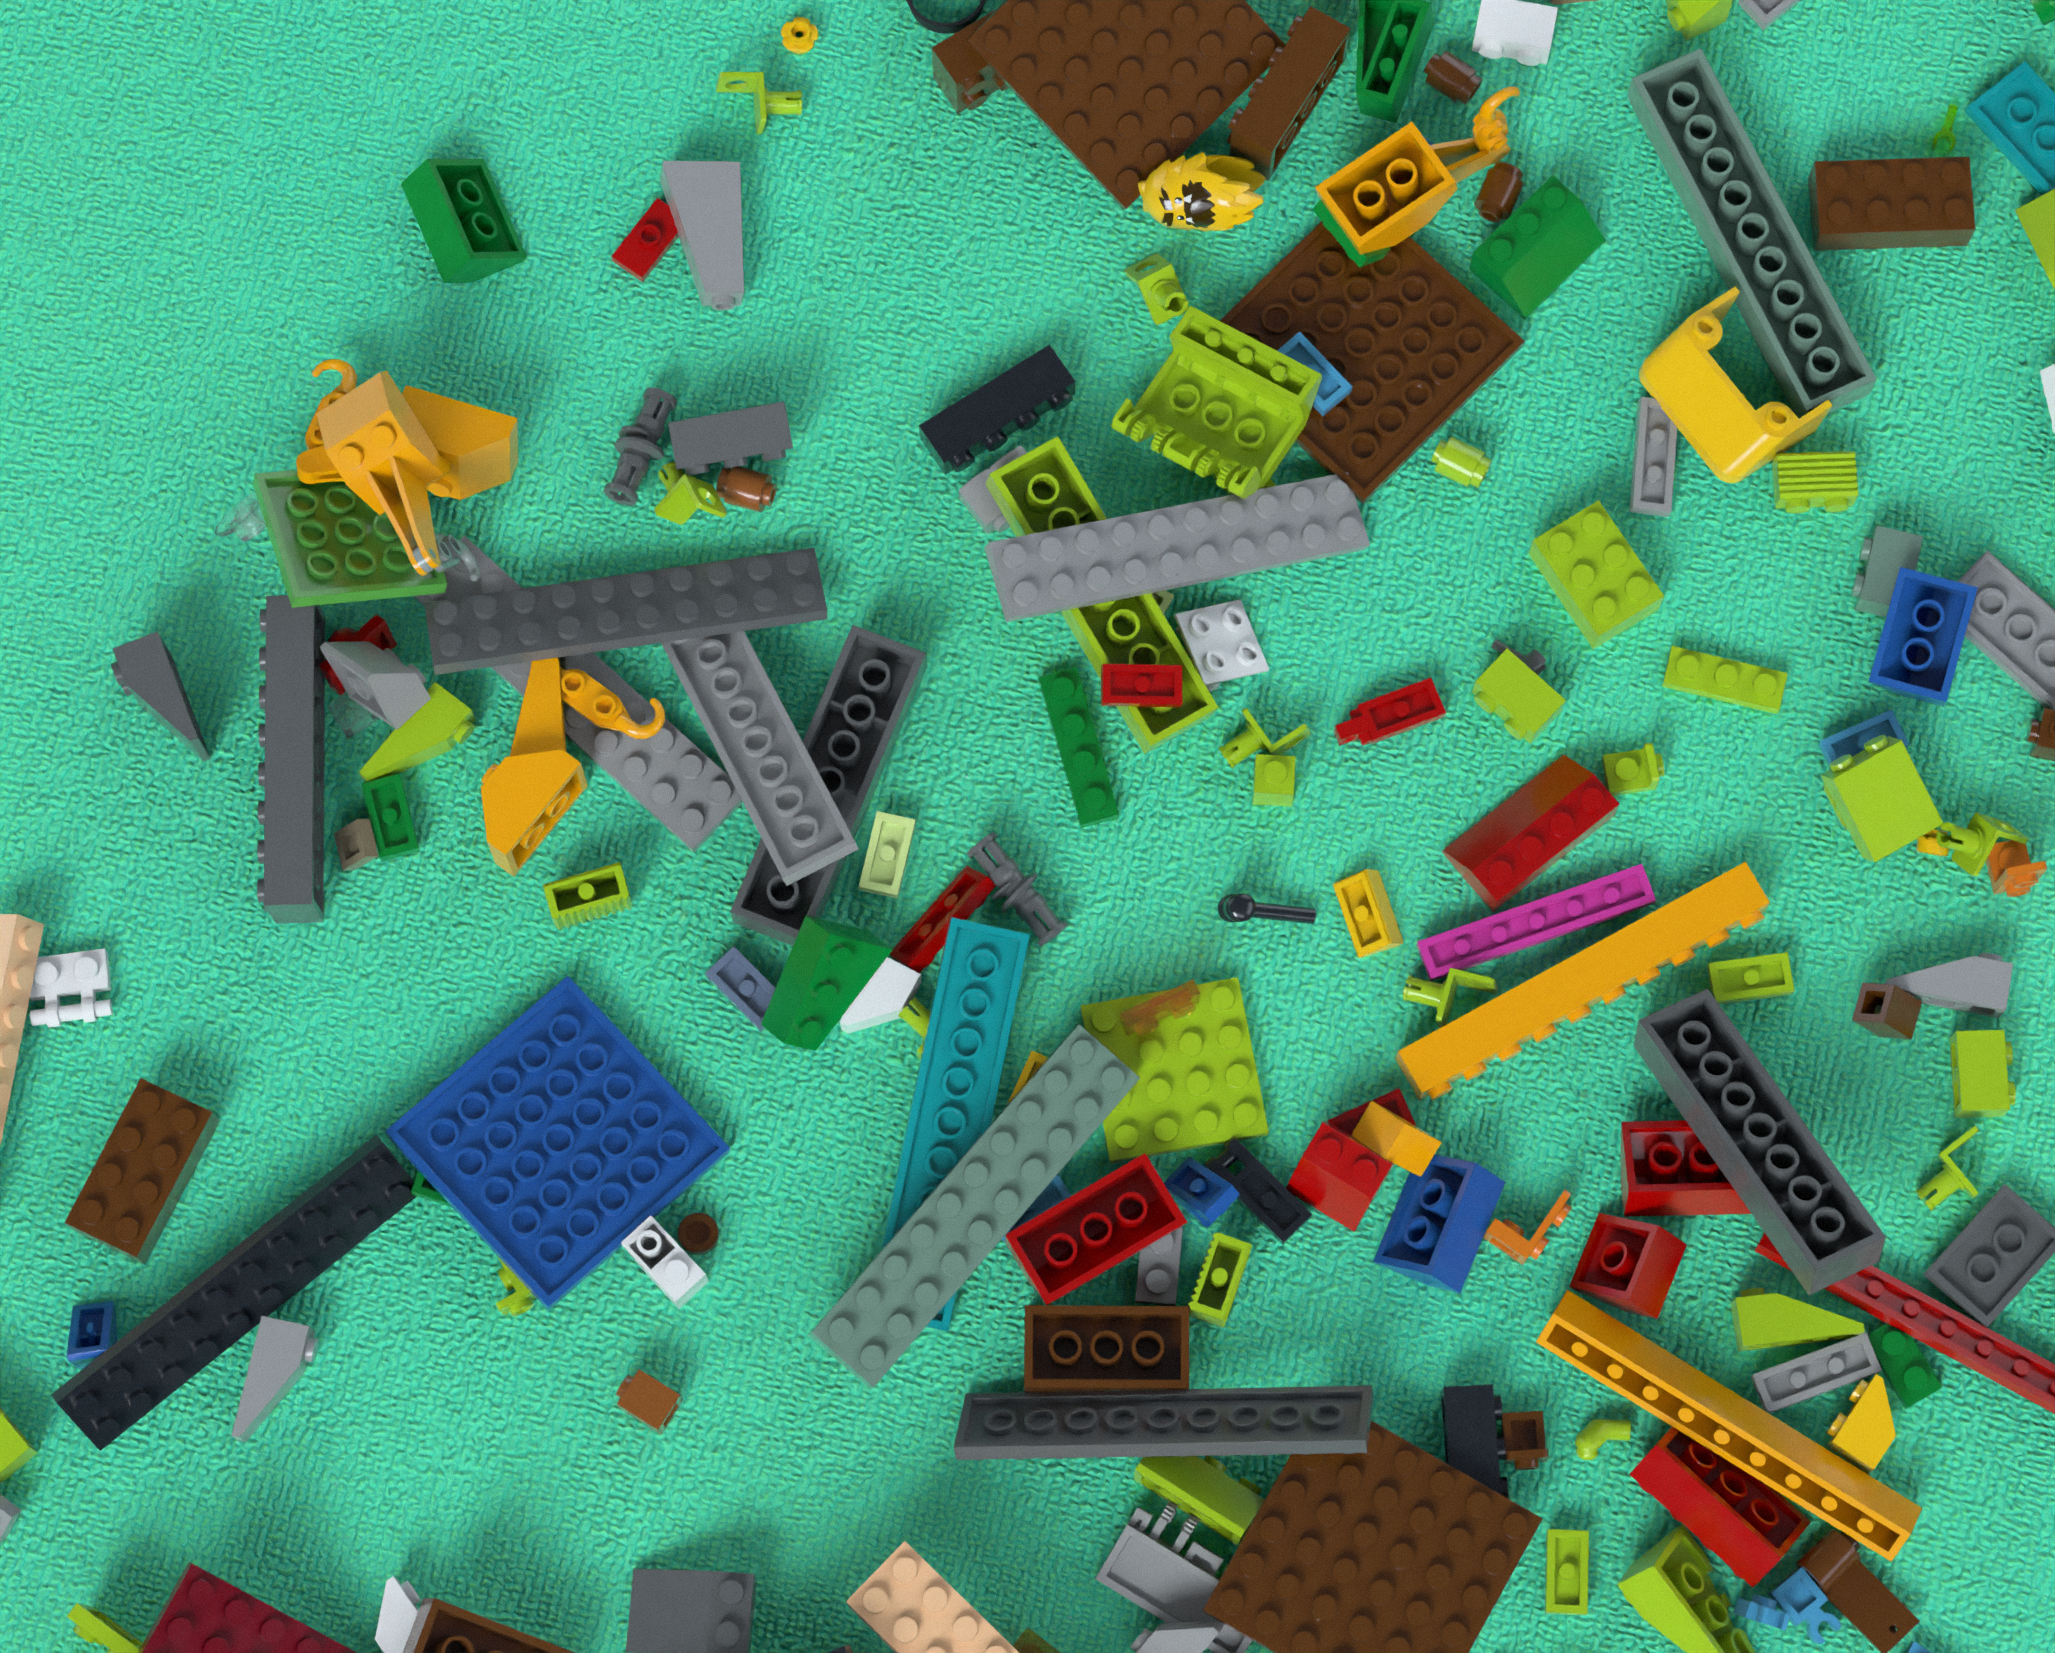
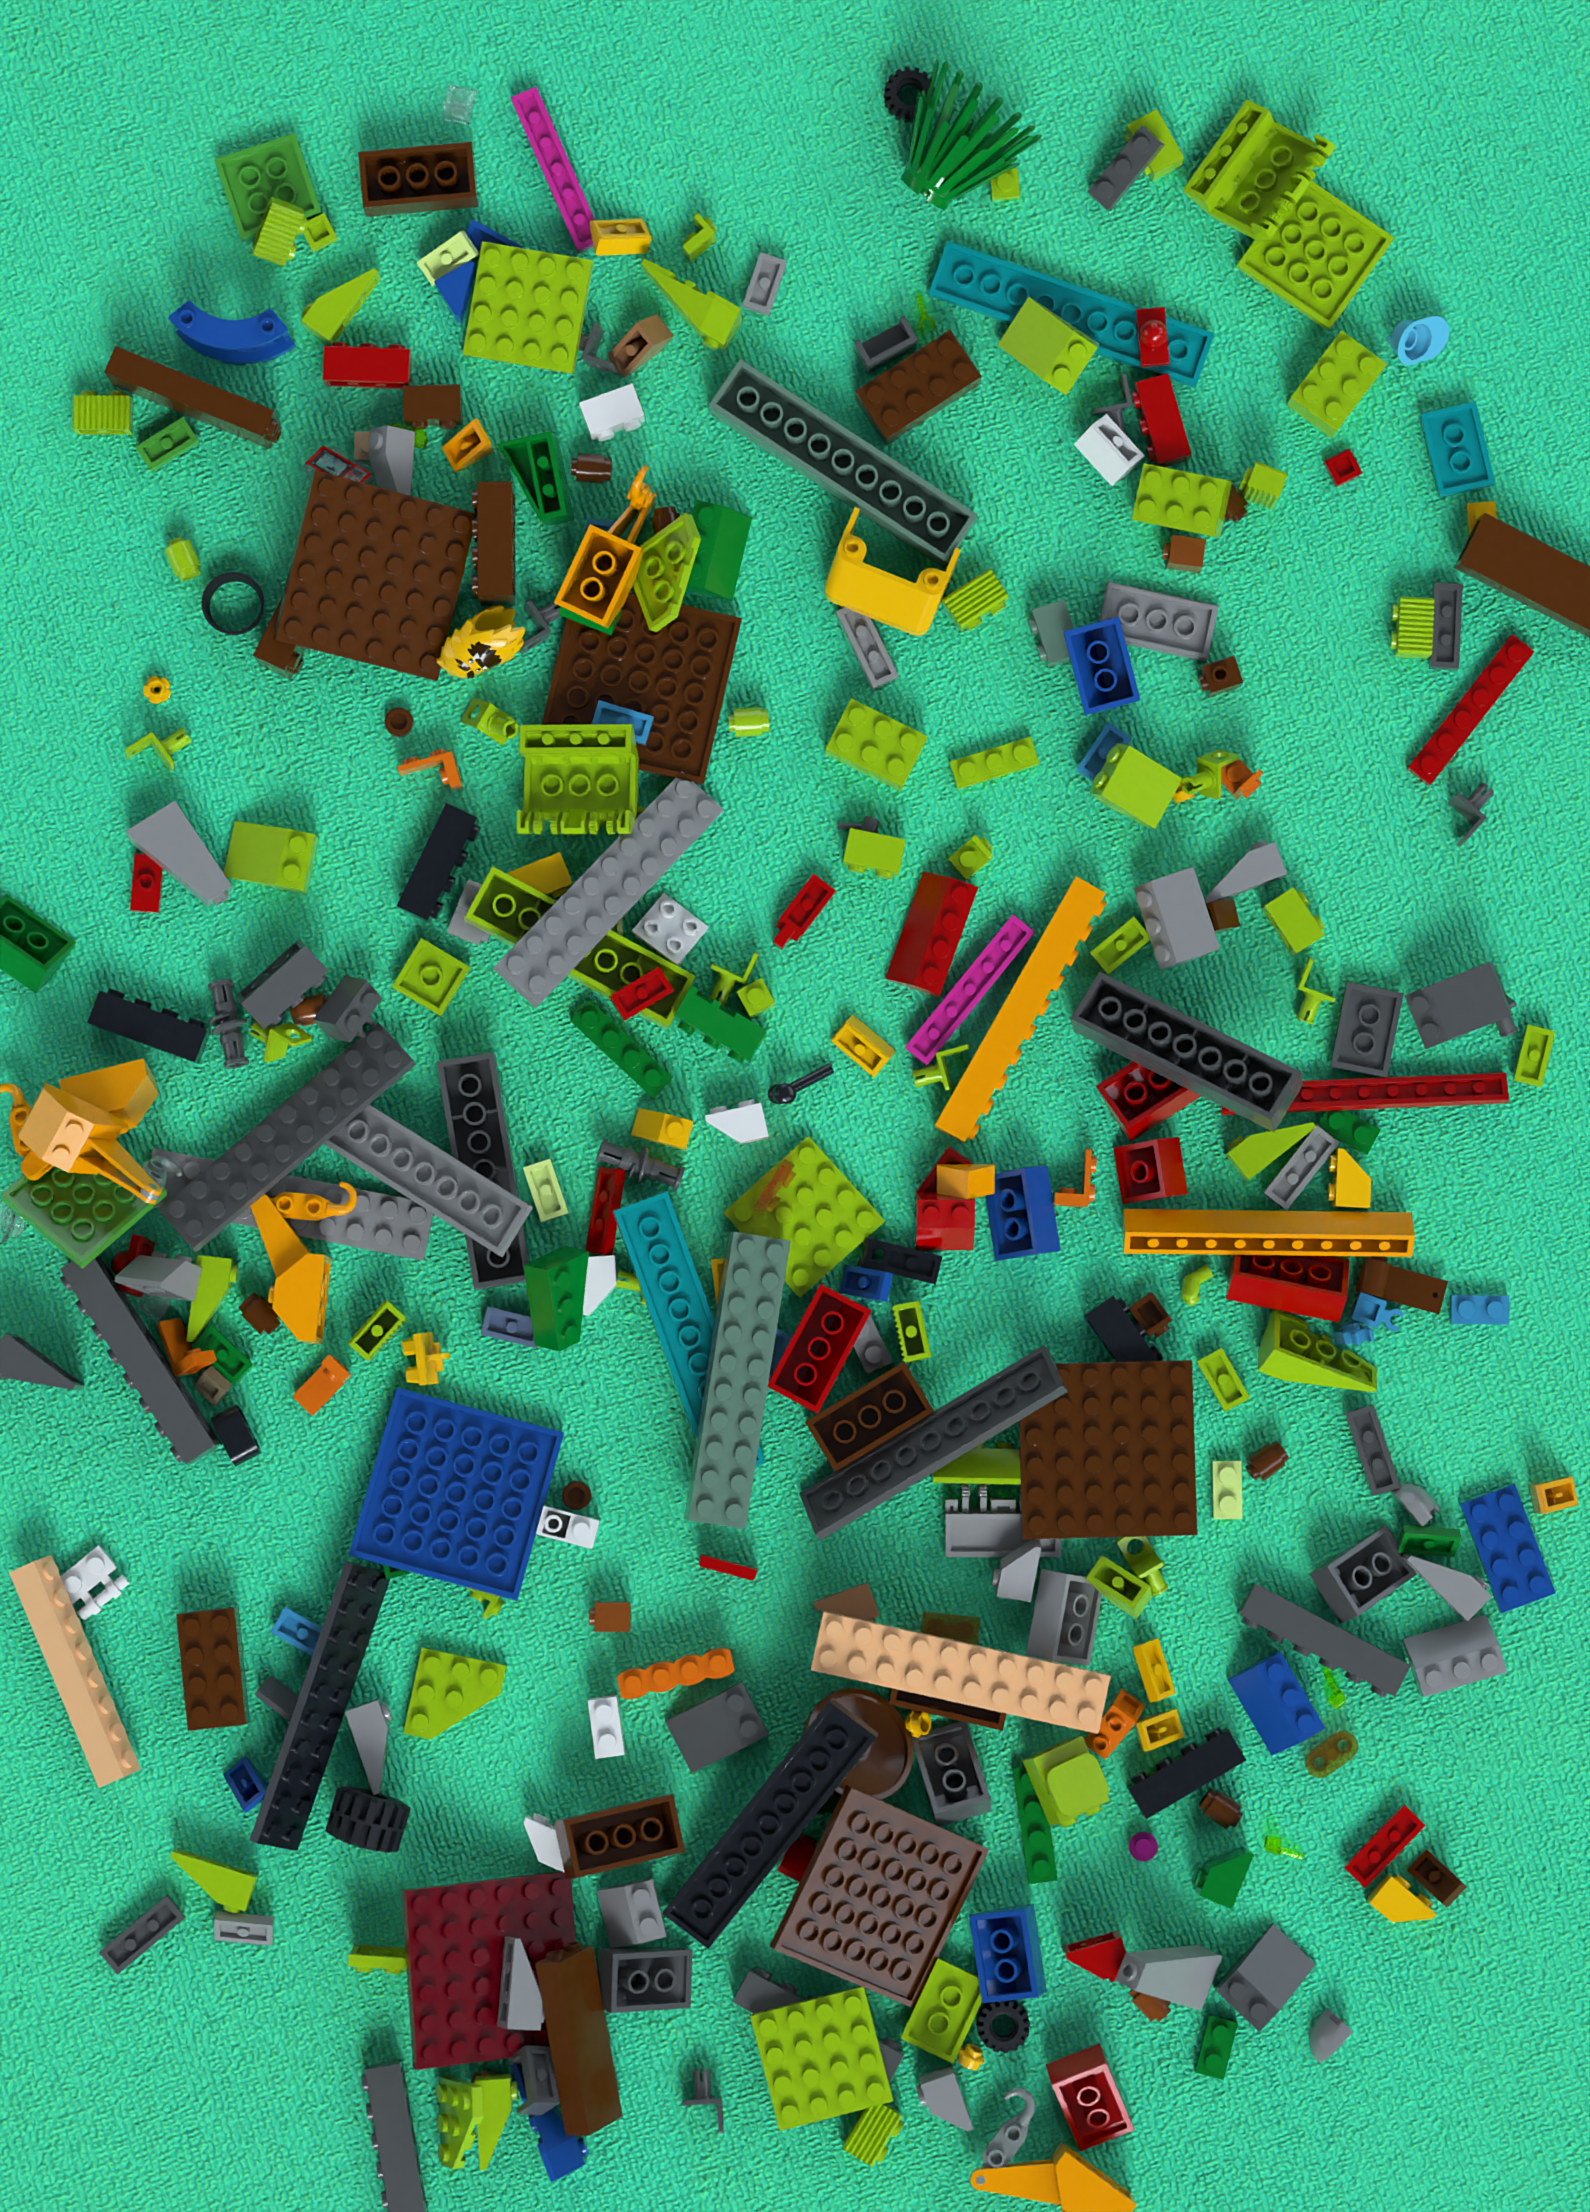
camera: 35 degrees left, 10 degrees up
none -> black brick [87,988,211,1064]
none -> orange bracket [157,1318,217,1377]
none -> black beam [211,1404,262,1466]
none -> lime slope [223,821,319,894]
none -> reddish brown brick [238,1292,281,1335]
none -> dark grey slope [255,1676,299,1722]
none -> dark azure plate [270,1606,322,1656]
none -> orange bracket [293,1354,353,1415]
none -> dark grey brick [313,976,382,1043]
none -> black wheel [325,1786,411,1853]
none -> reddish brown tile [384,708,414,737]
none -> lime plate [392,938,471,1017]
none -> orange bracket [397,749,463,791]
none -> yellow hips [402,1332,451,1386]
none -> lime plate [403,1647,507,1739]
none -> yellow slope [507,852,573,899]
none -> dark grey bracket [519,600,561,654]
none -> white brick [588,1694,626,1759]
none -> orange brick [617,1647,735,1699]
none -> yellow slope [631,1108,694,1151]
none -> lime plate [633,513,701,632]
none -> green wedge [674,985,767,1064]
none -> red tile [699,1554,758,1581]
none -> white slope [705,1099,769,1144]
none -> medium nougat slope [813,1582,880,1622]
none -> dark grey panel [854,316,918,375]
none -> light grey slope [1134,867,1220,970]

